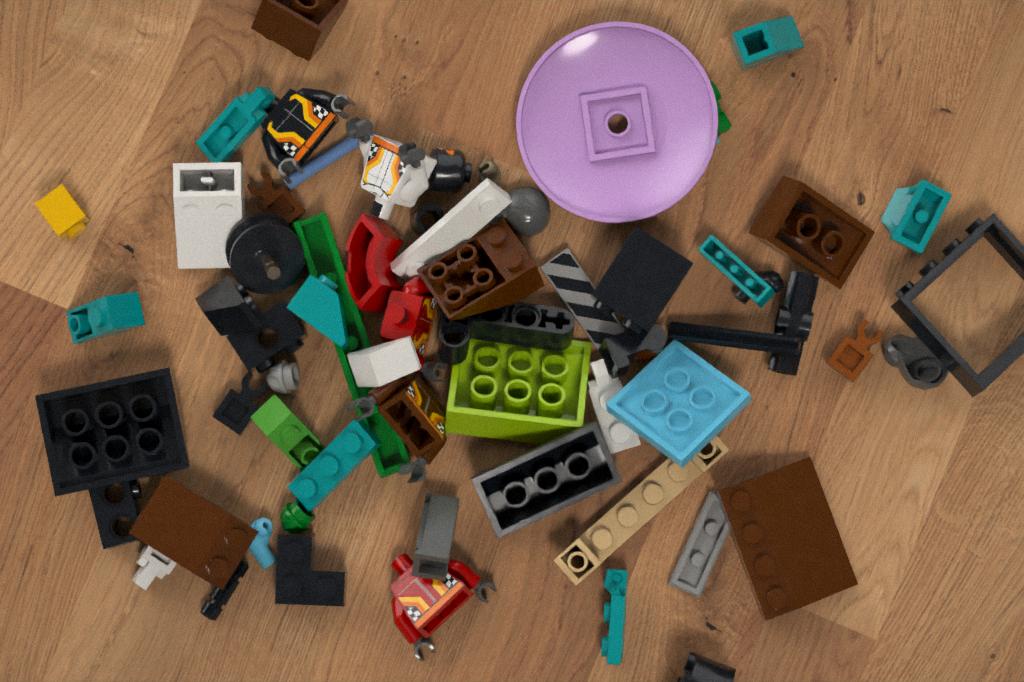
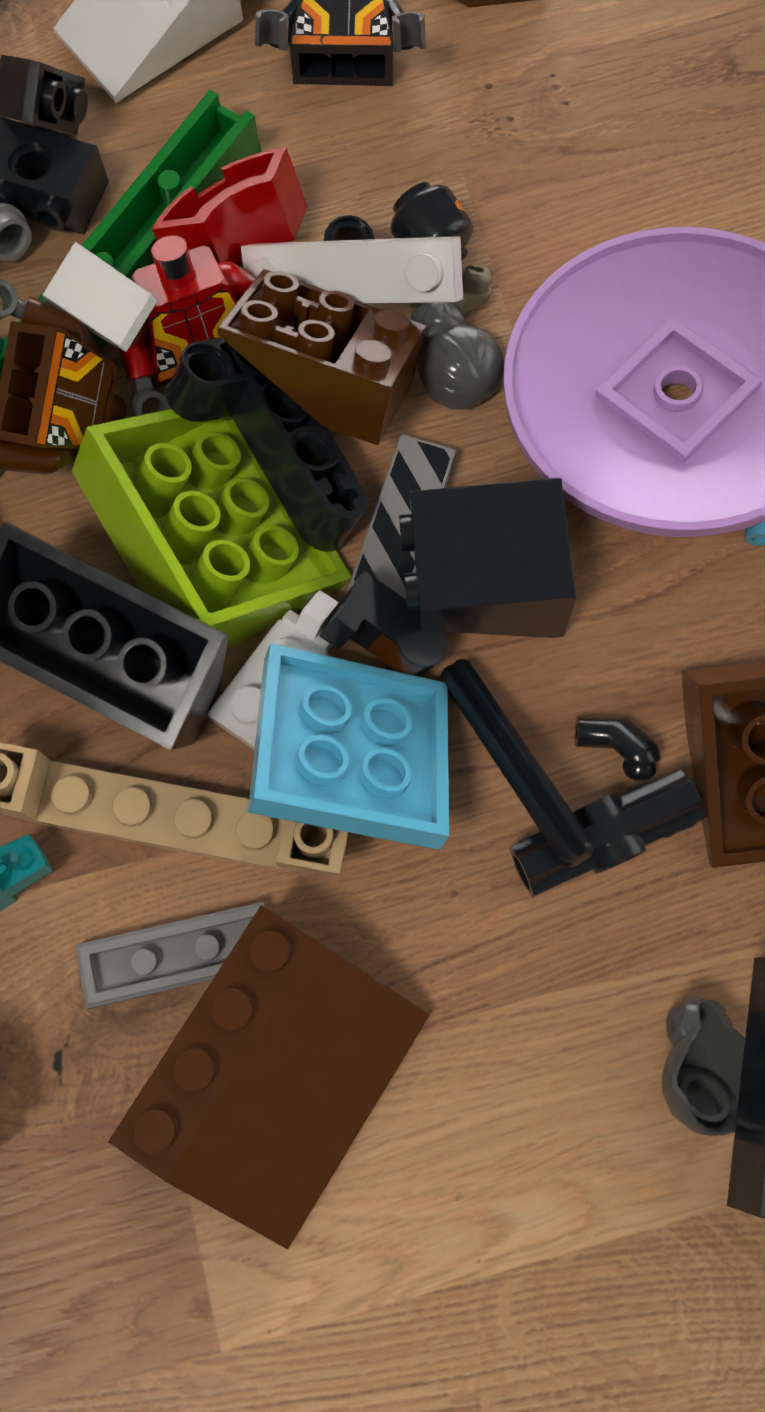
camera: 55 degrees right, 10 degrees down
black wheel [225,213,304,295] -> none
reddish brown plate [247,171,306,224] -> none
medium blue bar [283,132,373,190] -> none
teal slope [286,274,349,349] -> none
torso [346,117,437,220] -> none
teal piece [697,234,775,308] -> none
dark orange plate [825,320,883,383] -> none

